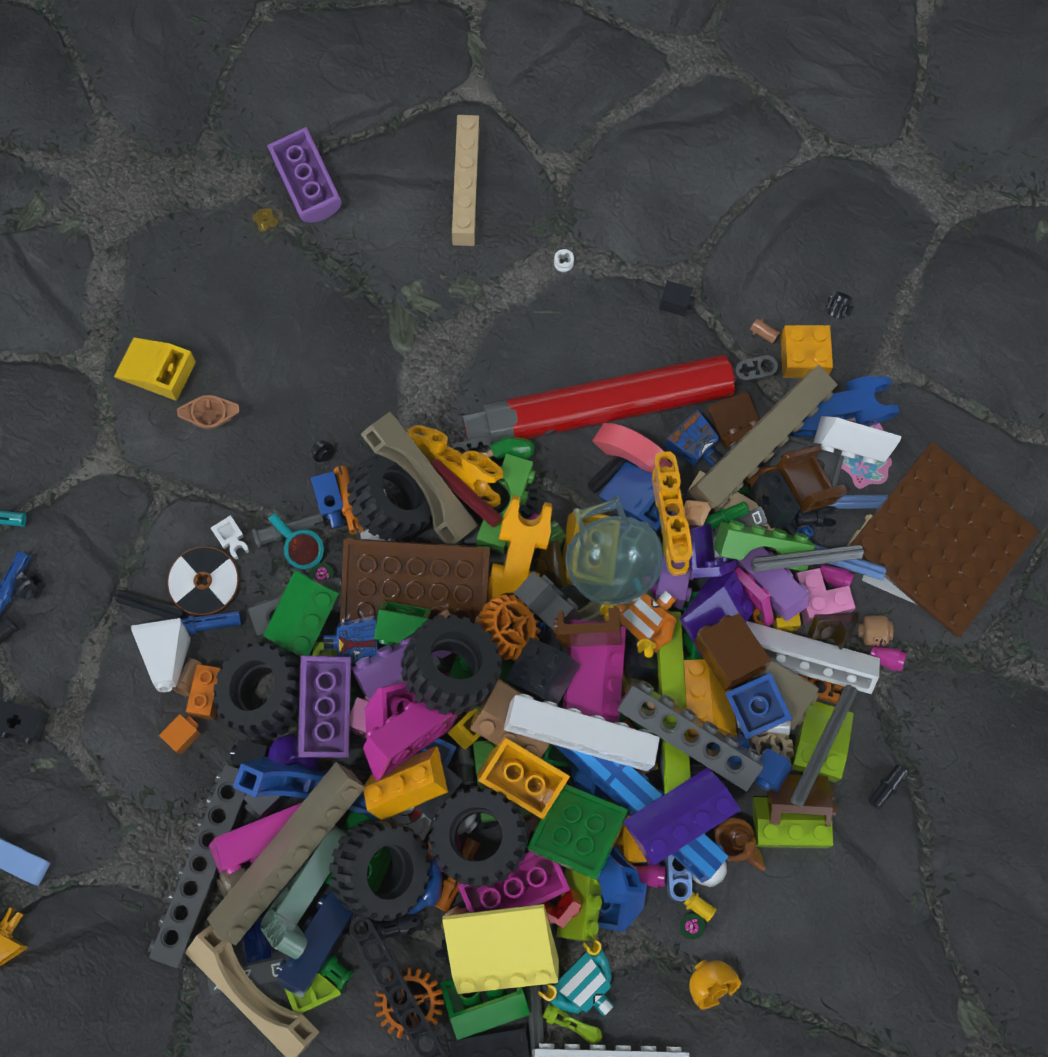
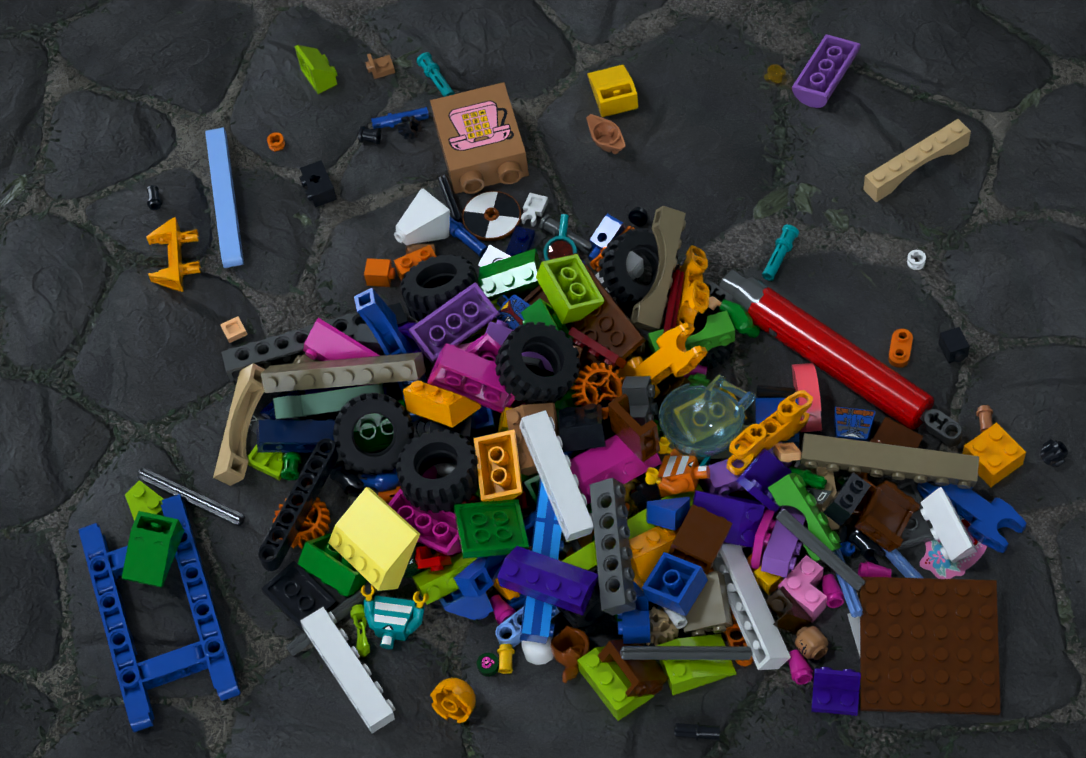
camera: 65 degrees right, 15 degrees down
none -> light nougat plate [220,316,247,343]
none -> medium nougat brick [430,82,529,194]
none -> clear blue plate [505,226,535,256]
none -> lime slope [536,254,605,324]
none -> dark red plate [568,327,627,369]
none -> blue slope [646,497,690,531]
none -> teal pin [762,224,799,281]
none -> dark purple bracket [811,667,861,716]
none -> dark pink cone [858,561,892,577]
none -> orange plate [888,329,913,368]

